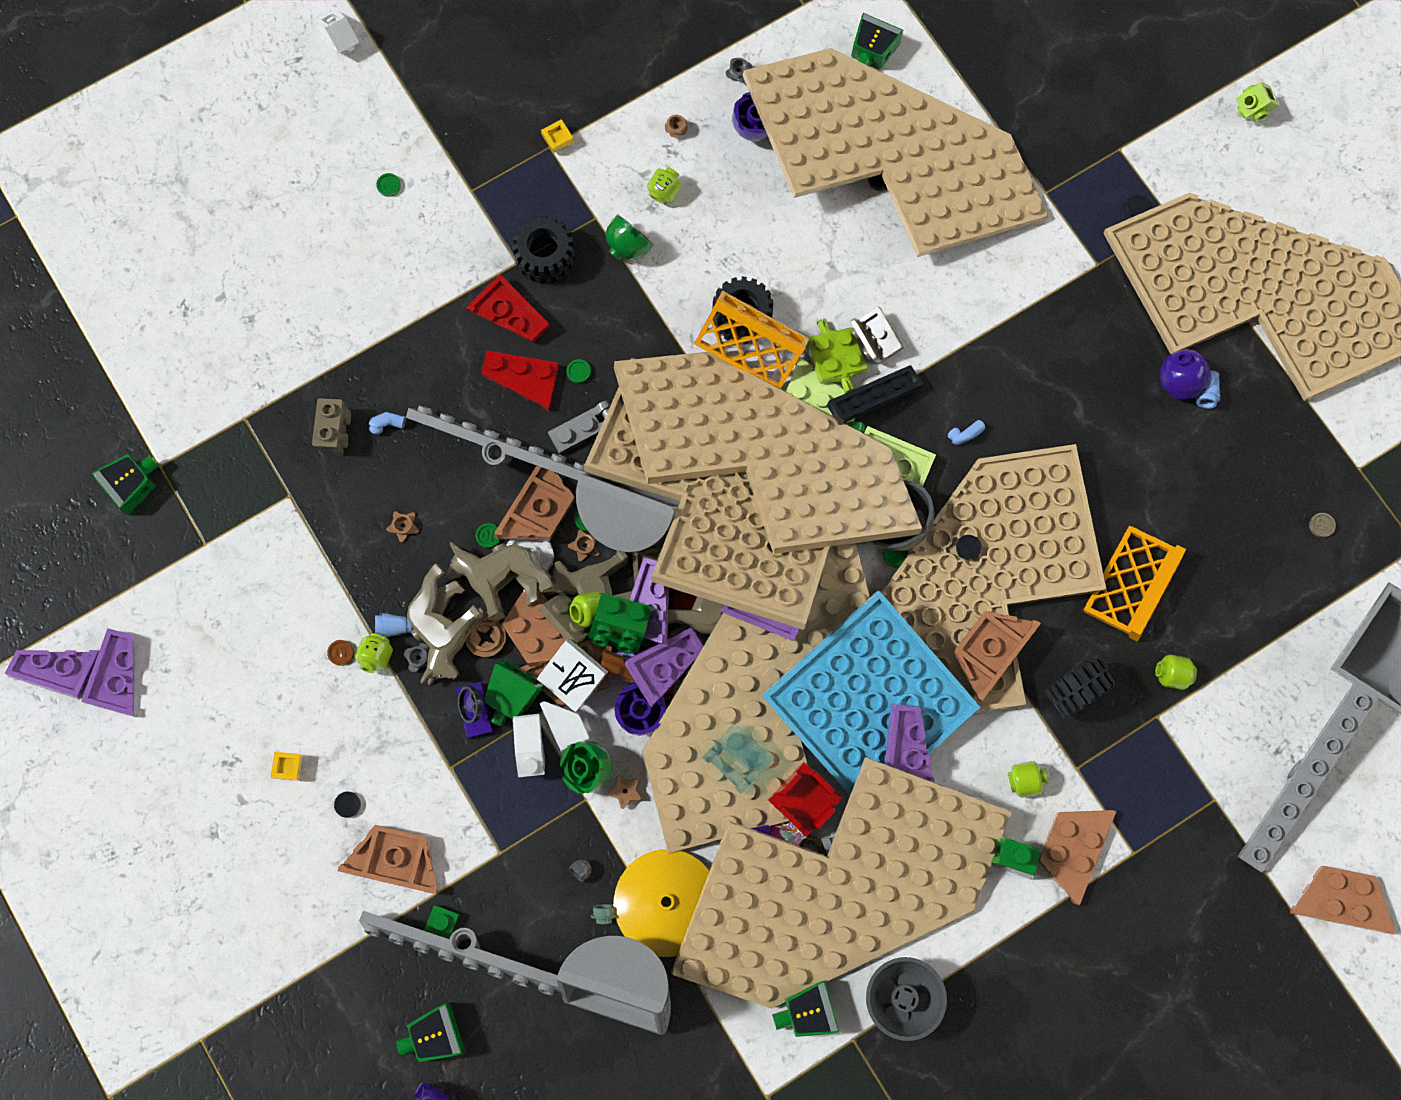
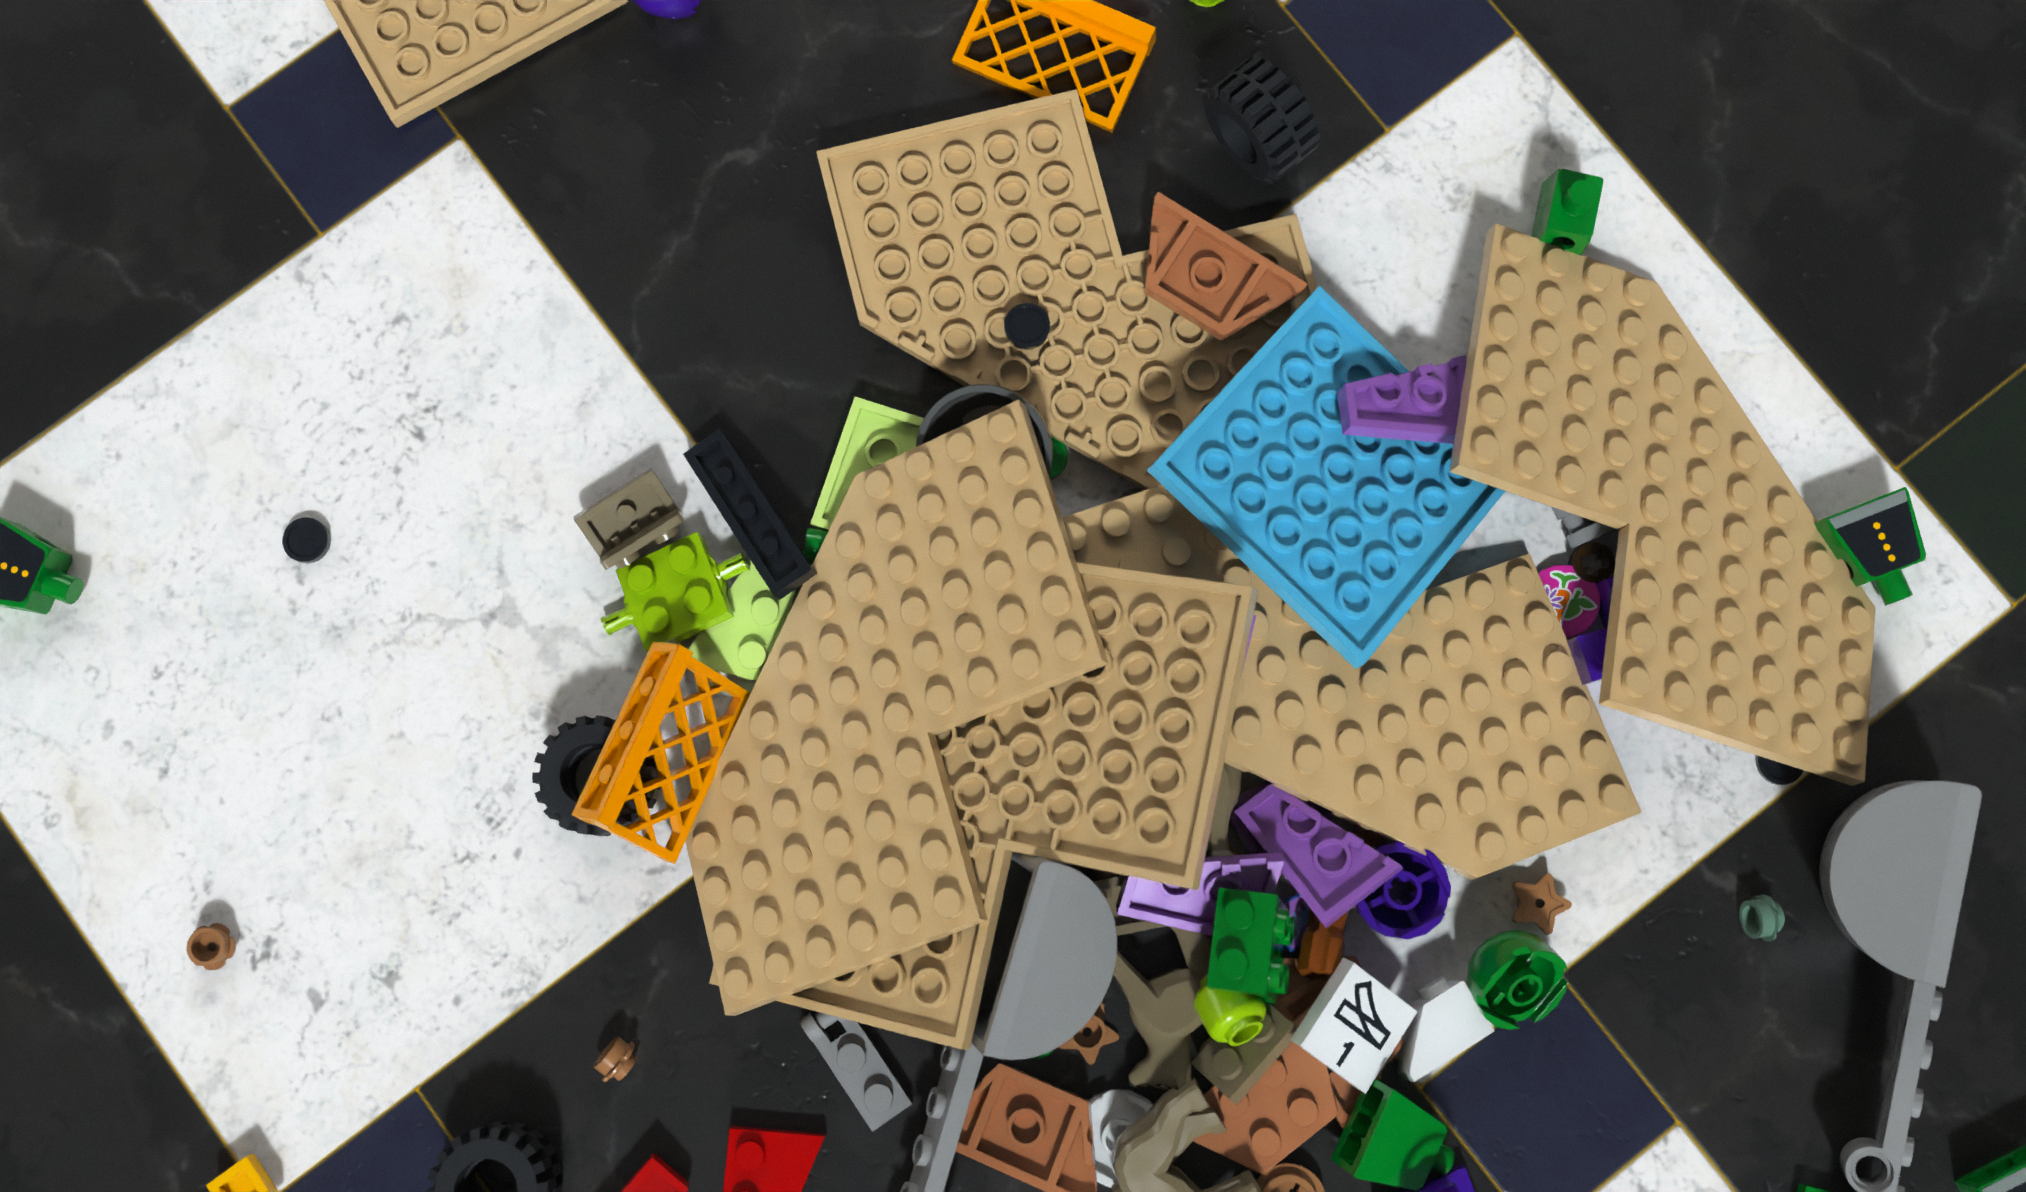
camera: 90 degrees left, 5 degrees up
white slope [513,714,545,777] -> none
green piece [566,359,591,384] -> none
dark grey hinge [569,859,591,883] -> none
green cylinder [606,214,653,261] -> none
yellow dish [614,849,709,957] -> none
lime head [647,167,682,205] -> none
clear light blue plate [702,723,773,794] -> none
flat silver plate [726,58,752,83] -> none
dark purple cylinder [732,92,768,142] -> none
tan plate [743,48,1048,257] -> none
red panel [768,762,842,837] -> none
dark grey piece [866,957,947,1041] -> none
light blue arm [948,420,985,445] -> none
lime head [1008,761,1048,798] -> none
nougat wing [1038,810,1116,905] -> none
black piece [1125,194,1150,217] -> none
none -> medium nougat plate [593,1036,638,1082]

